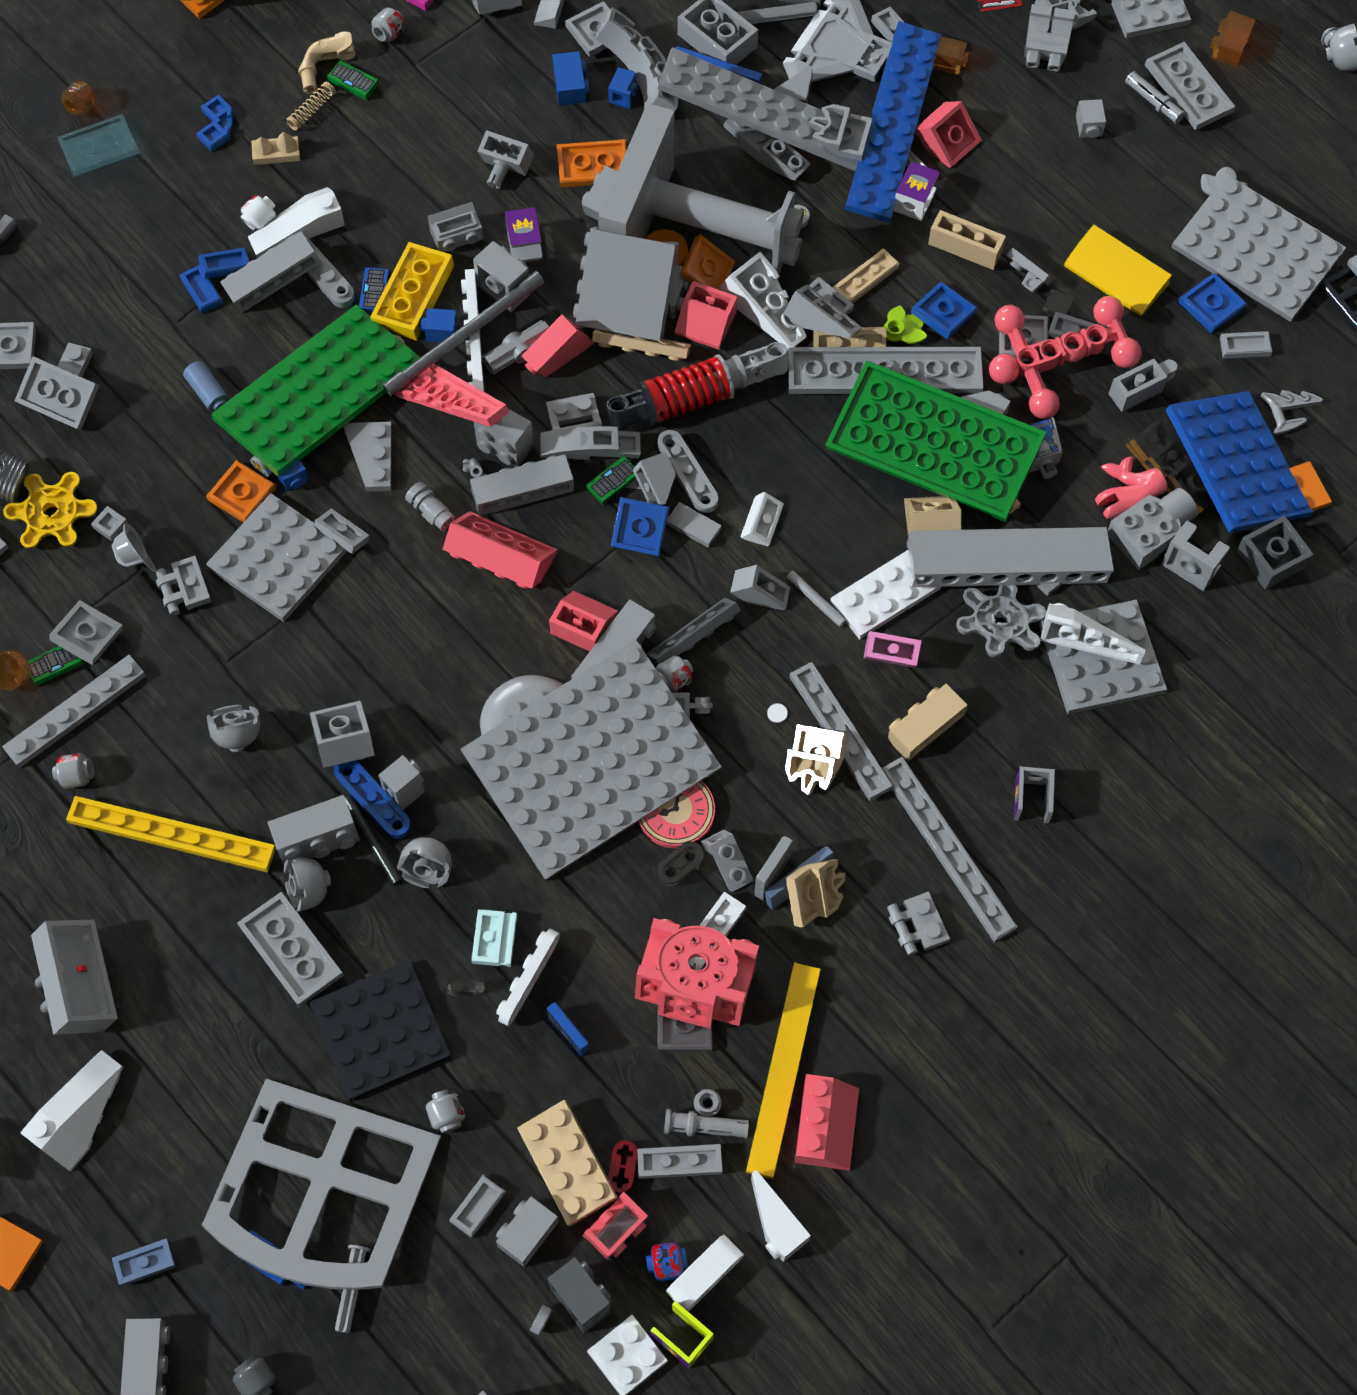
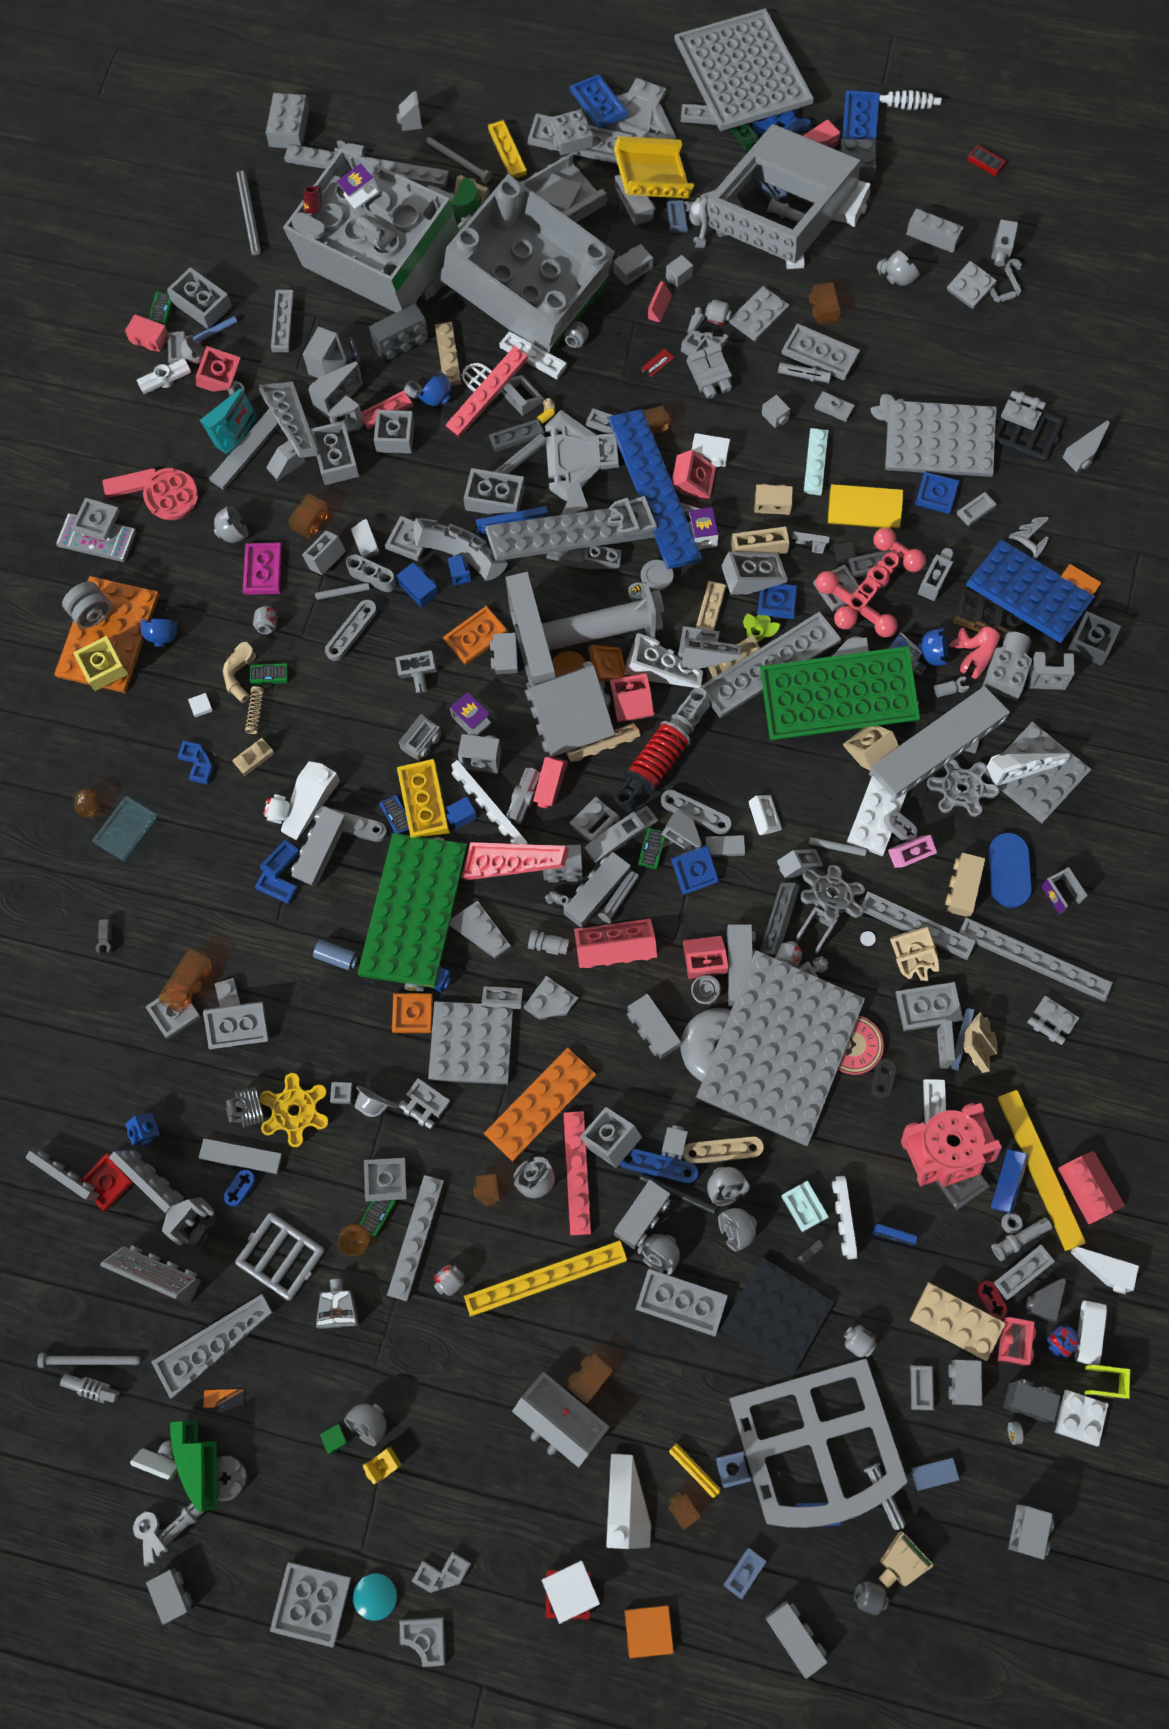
camera: 30 degrees left, 5 degrees up
dark grey piece [382,271,544,396] -> none
light grey bracket [701,830,753,892] -> none
none -> clear orange brick [158,948,212,1014]
none -> white tile [188,693,213,718]
none -> light grey piece [315,583,370,600]
none -> light grey plate [325,600,377,661]
none -> light grey beam [346,555,396,592]
none -> clear orange brick [473,1174,500,1206]
none -> orange plate [484,1048,596,1162]
none -> light grey plate [523,976,578,1020]
none -> coral plate [564,1112,591,1236]
none -> clear orange brick [567,1354,614,1404]
none -> light grey axle [598,871,639,923]
none -> light grey brick [627,994,681,1059]
none -> light grey piece [641,560,673,591]
none -> clear orange brick [668,1493,701,1530]
none -> yellow axle [669,1444,721,1498]
none -> tan plate [682,1137,763,1164]
none -> light grey hair [691,975,721,1005]
none -> white brick [692,433,730,467]
none -> sand blue piece [715,1451,752,1488]
none -> light grey cylinder [718,1208,757,1252]
none -> light grey slope [721,552,788,594]
none -> tan brick [754,484,792,515]
none -> light grey piece [795,907,837,954]
none -> light grey plate [801,865,865,922]
none -> light aqua plate [804,428,828,495]
none -> light grey plate [815,392,854,422]
none -> tan torso [879,1532,933,1588]
none -> light grey beam [884,812,917,841]
none -> light grey plate [895,982,963,1031]
none -> sand blue tile [911,1458,959,1491]
none -> blue cylinder [919,628,949,666]
none -> light grey bar [934,677,969,697]
none -> blue tile [989,833,1031,908]
none -> blue tile [991,1149,1029,1214]
none -> flat silver slope [1026,1279,1066,1322]

